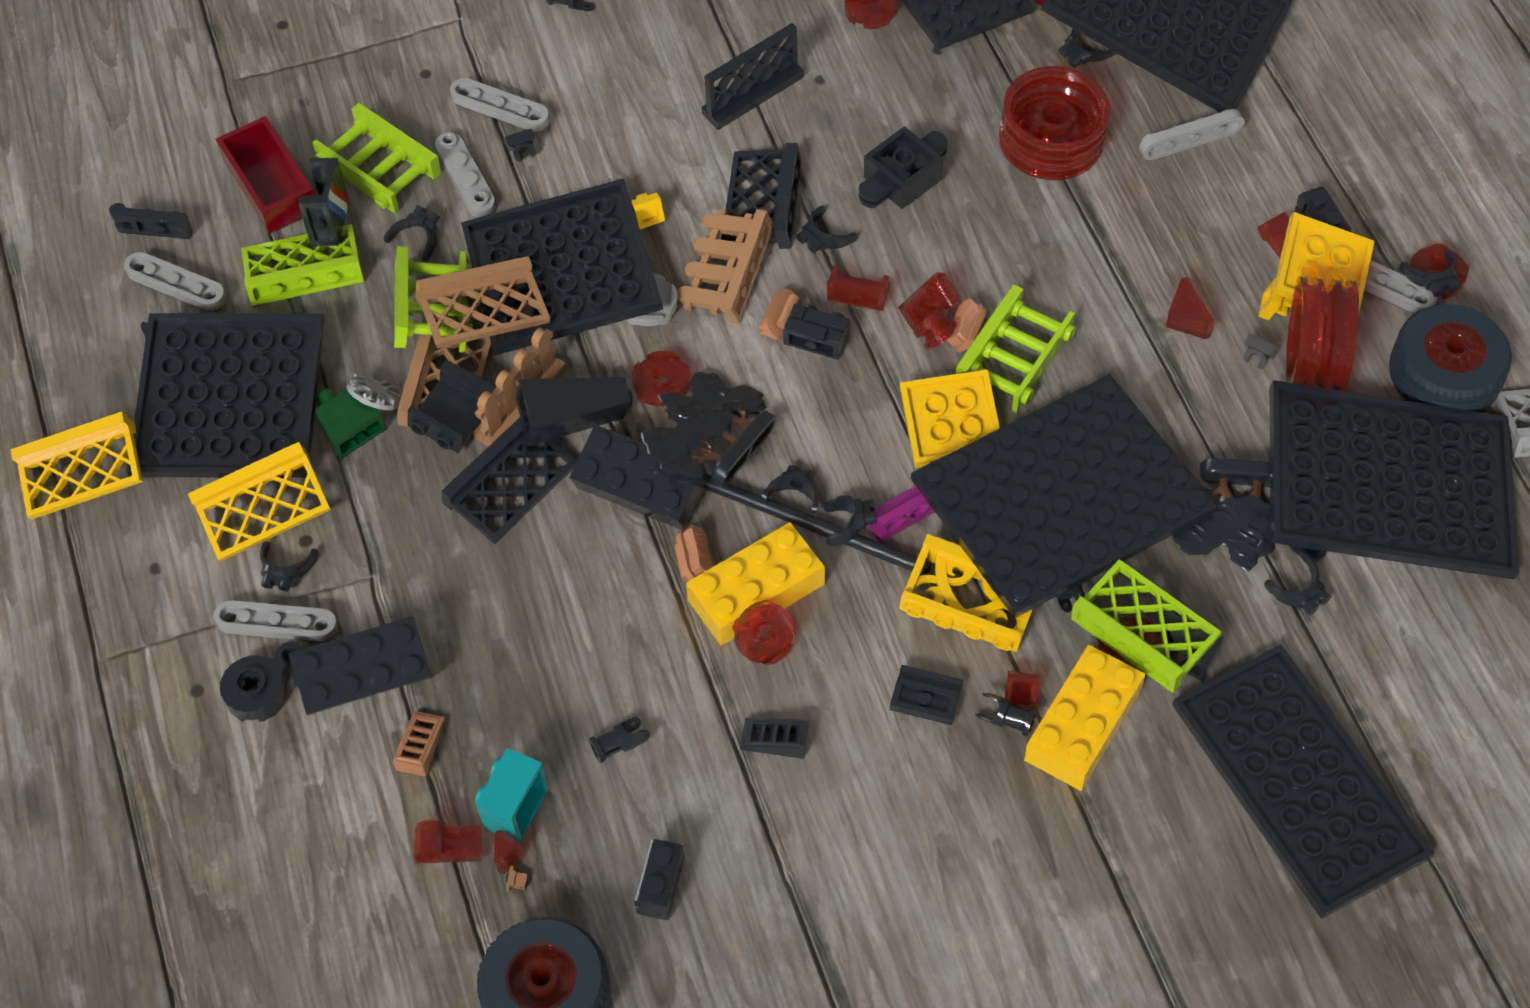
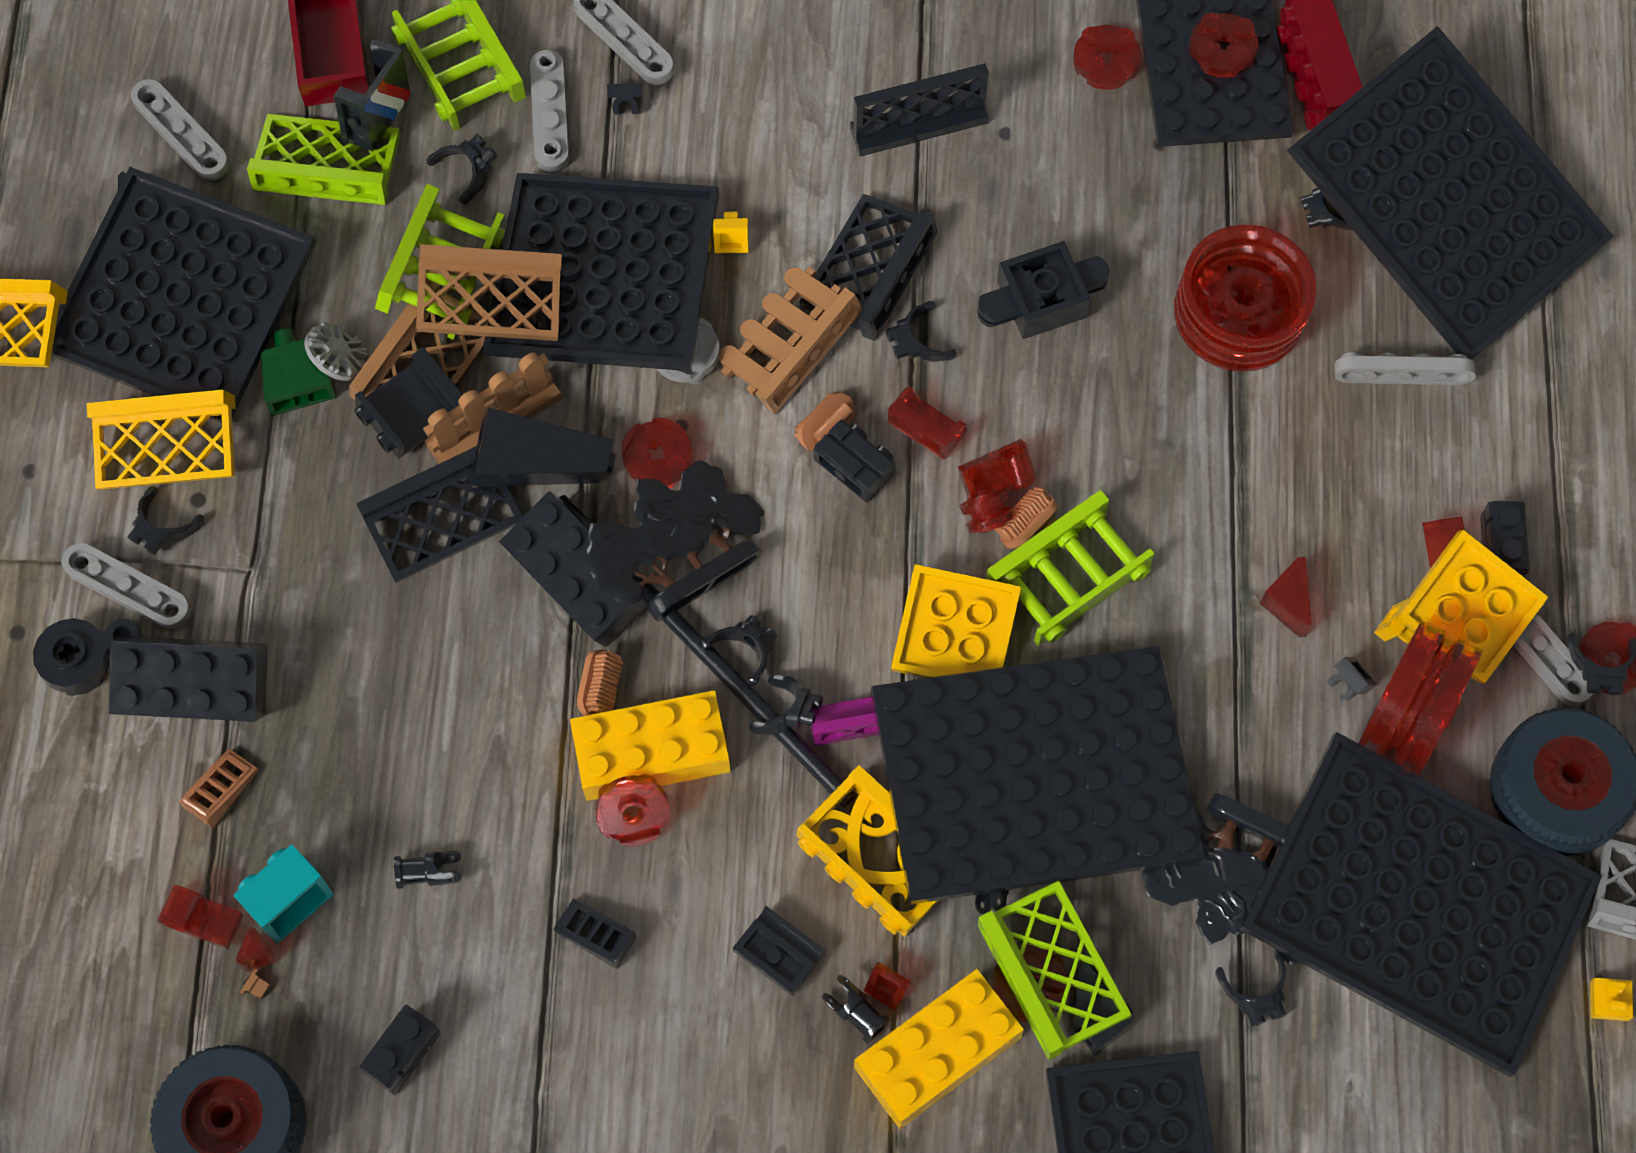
camera: 20 degrees right, 10 degrees up
black plate [109,203,193,239] -> none

